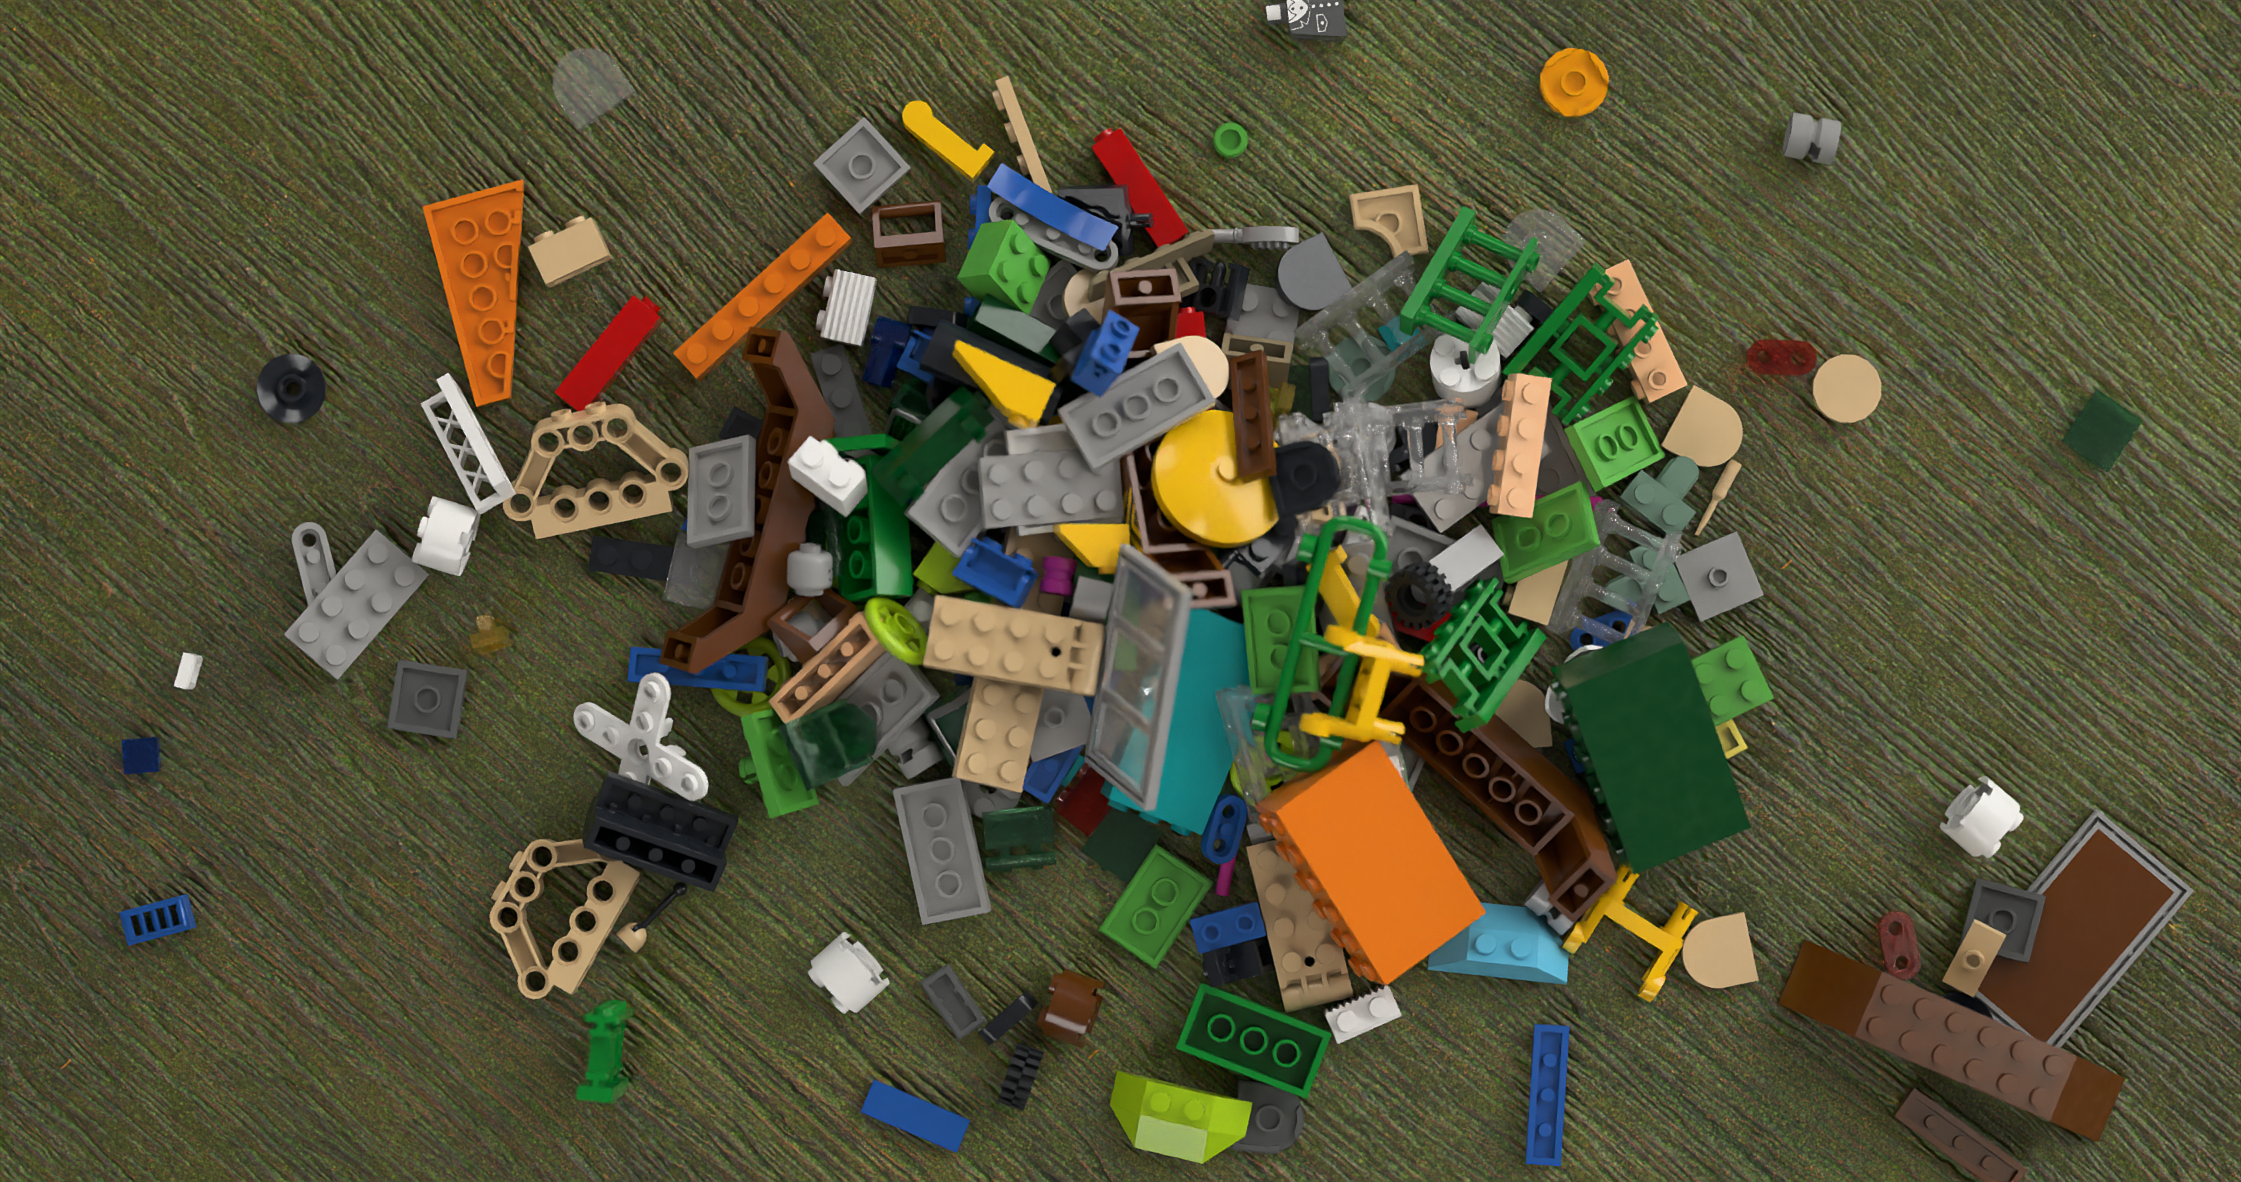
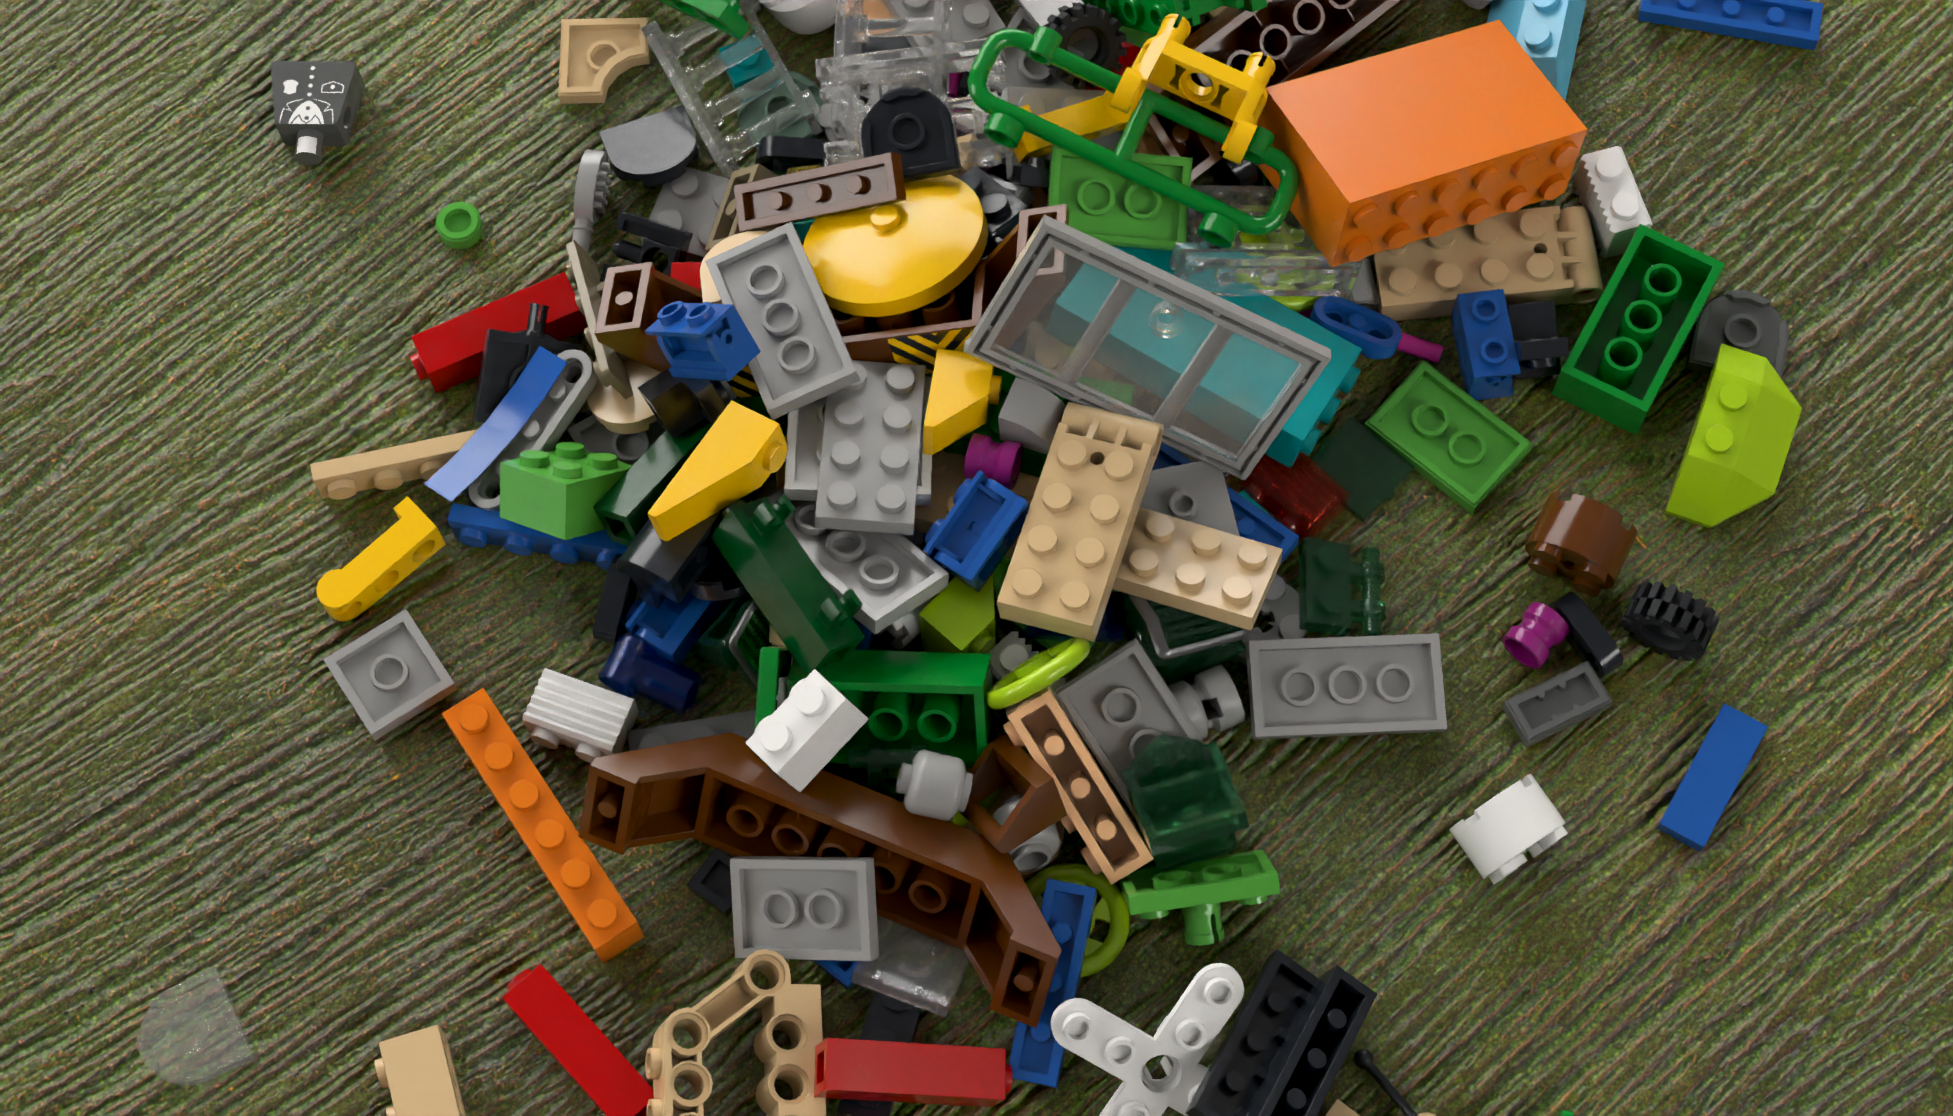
camera: 80 degrees left, 20 degrees down
reddish brown tile [872,200,946,268] -> none
none -> red brick [814,1038,1012,1107]
none -> magenta wheel [1502,602,1570,669]

